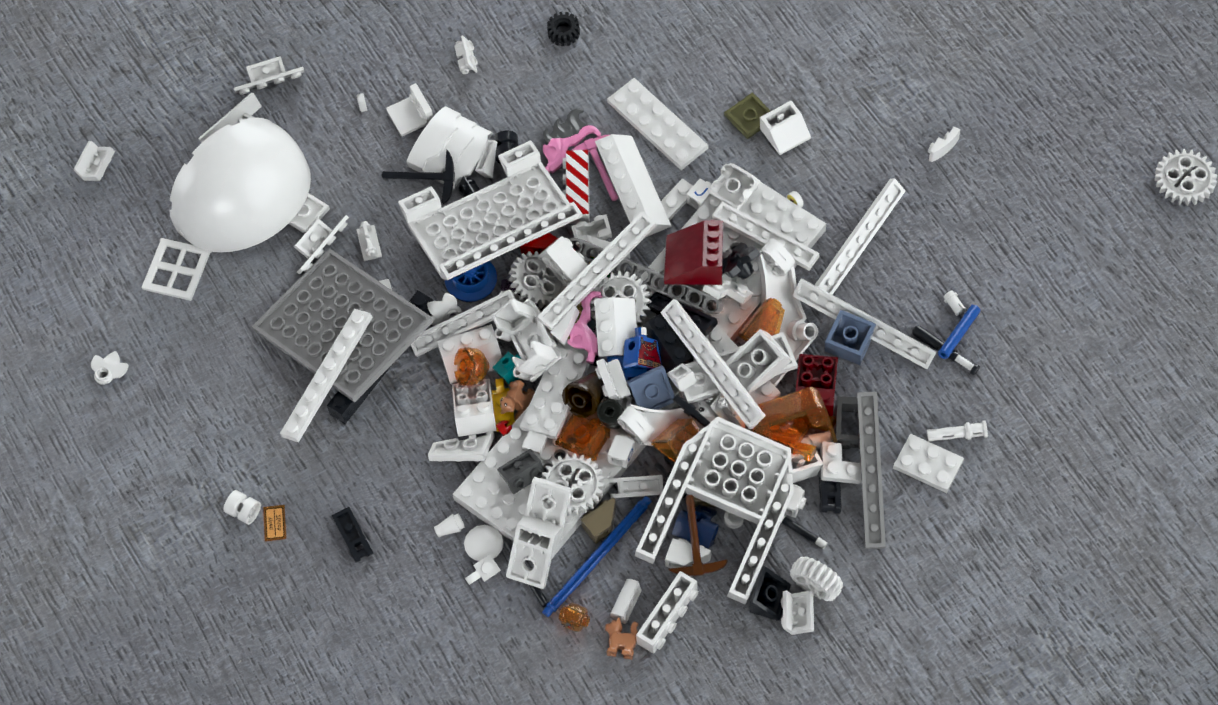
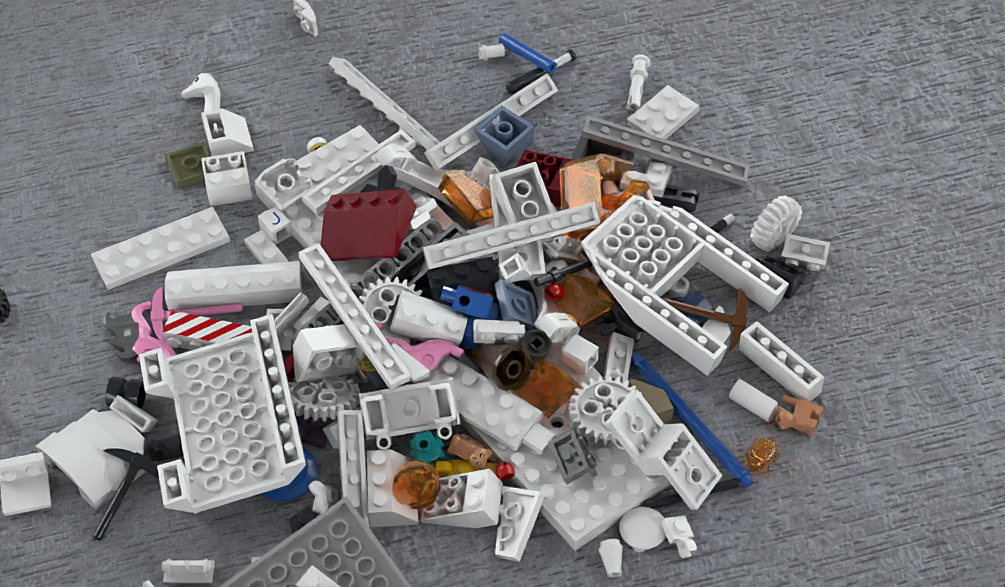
camera: 80 degrees left, 10 degrees down
none -> white animal [181,73,220,112]
none -> white slope [201,151,252,207]
none -> white axle [274,293,309,336]
none -> red hinge [544,283,564,302]

